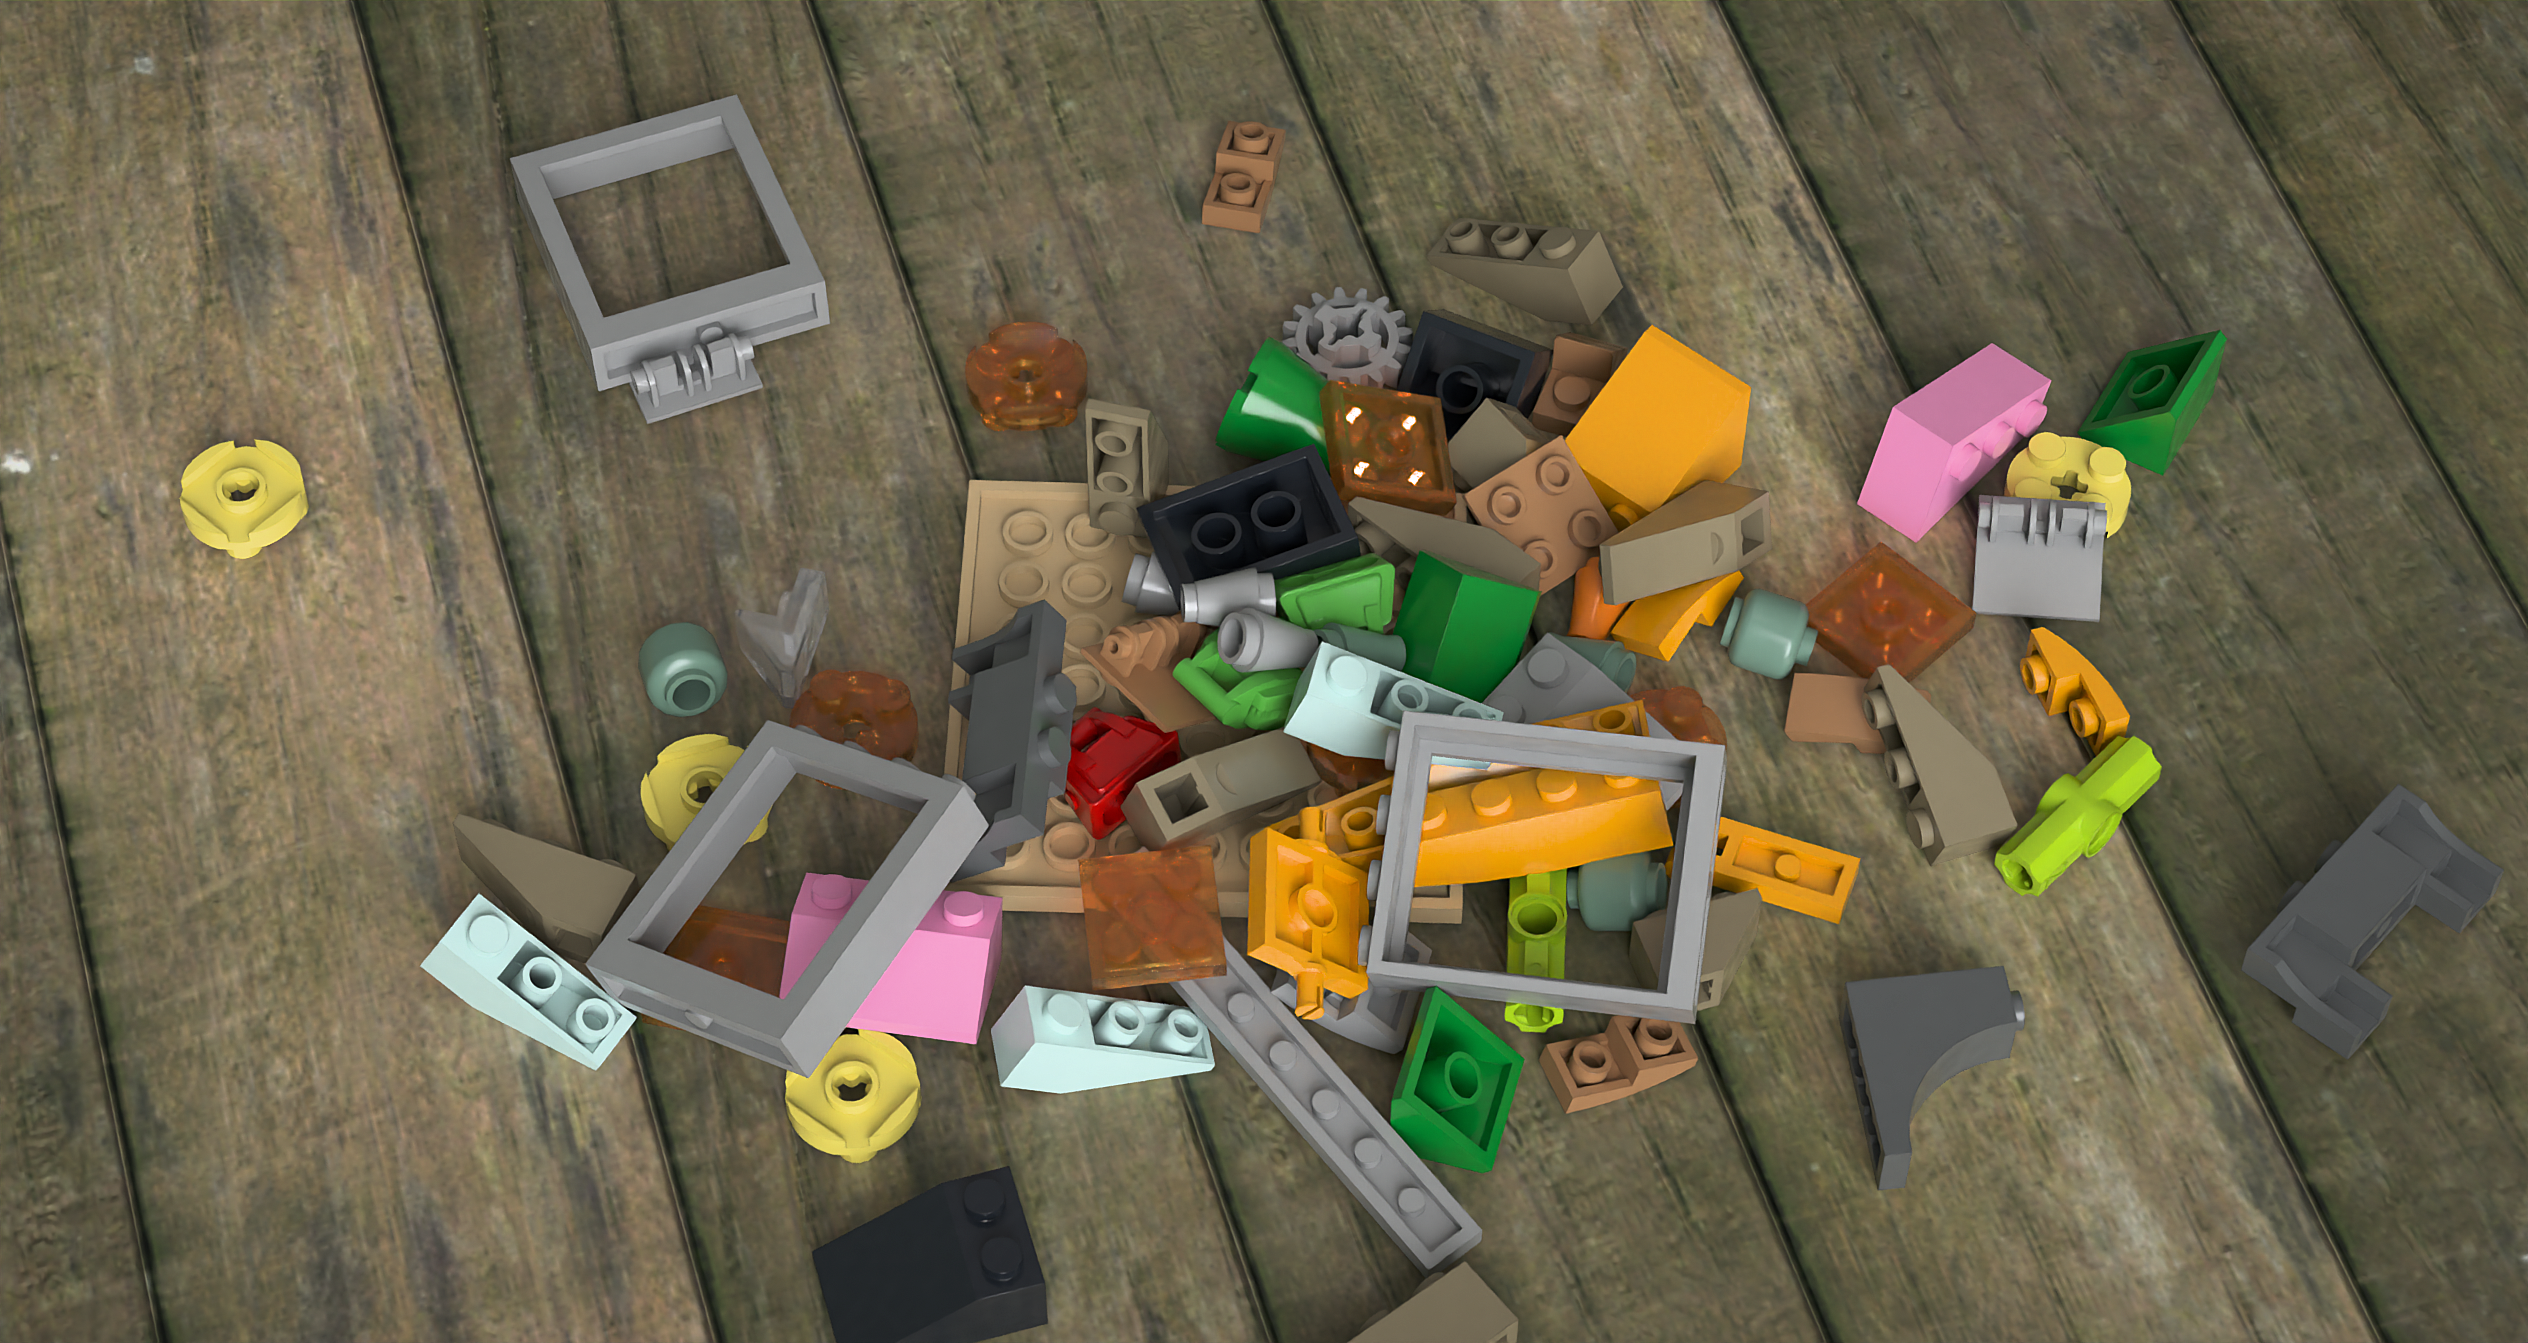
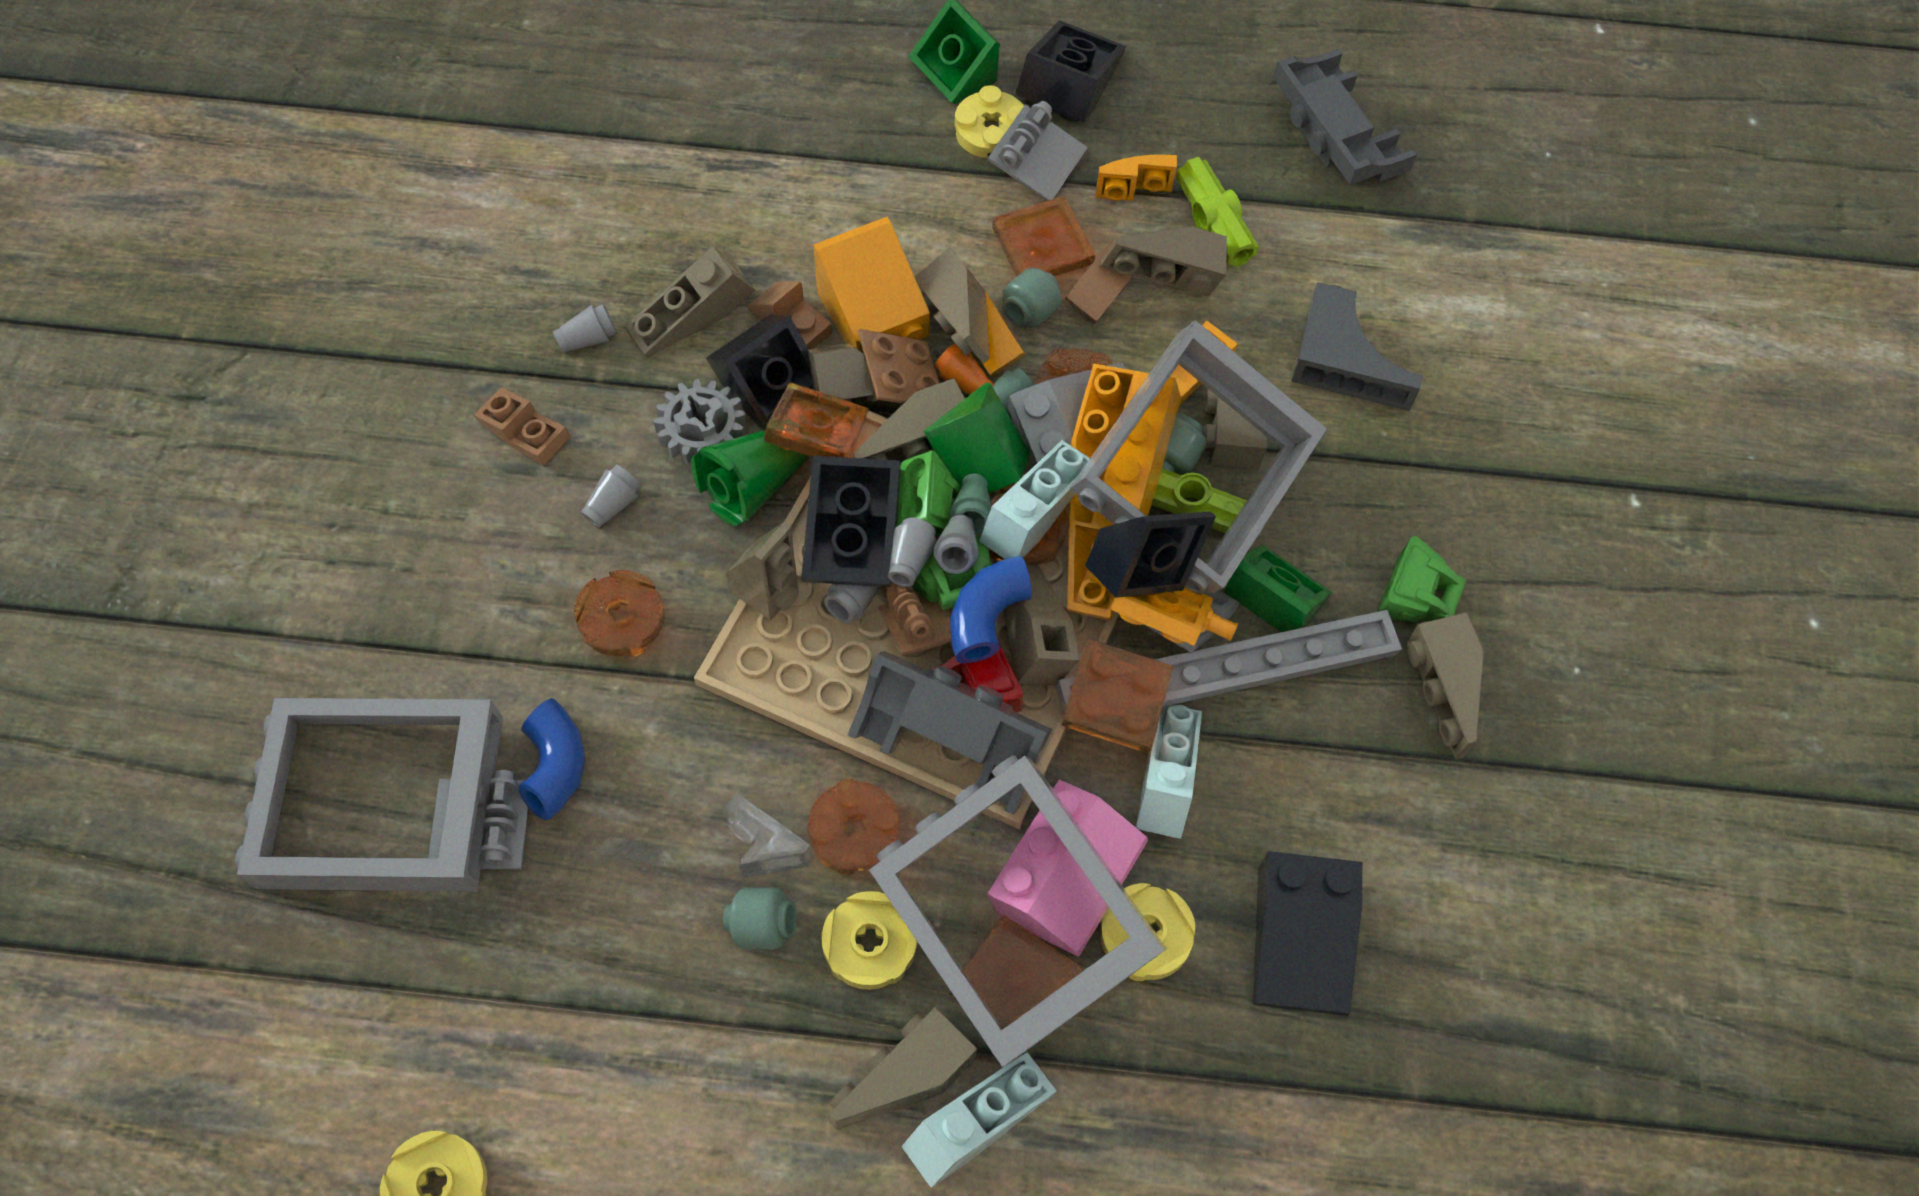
camera: 70 degrees left, 10 degrees up
medium nougat slope [1539,1015,1698,1114] -> none
bright pink wedge [1857,343,2052,543] -> none
none -> blue cylinder [519,698,586,820]
none -> light grey cone [553,304,617,353]
none -> light grey cone [580,464,642,529]
none -> blue cylinder [950,555,1032,663]
none -> black slope [1015,20,1126,122]
none -> black slope [1085,511,1216,598]
none -> bright green piece [1377,536,1466,623]

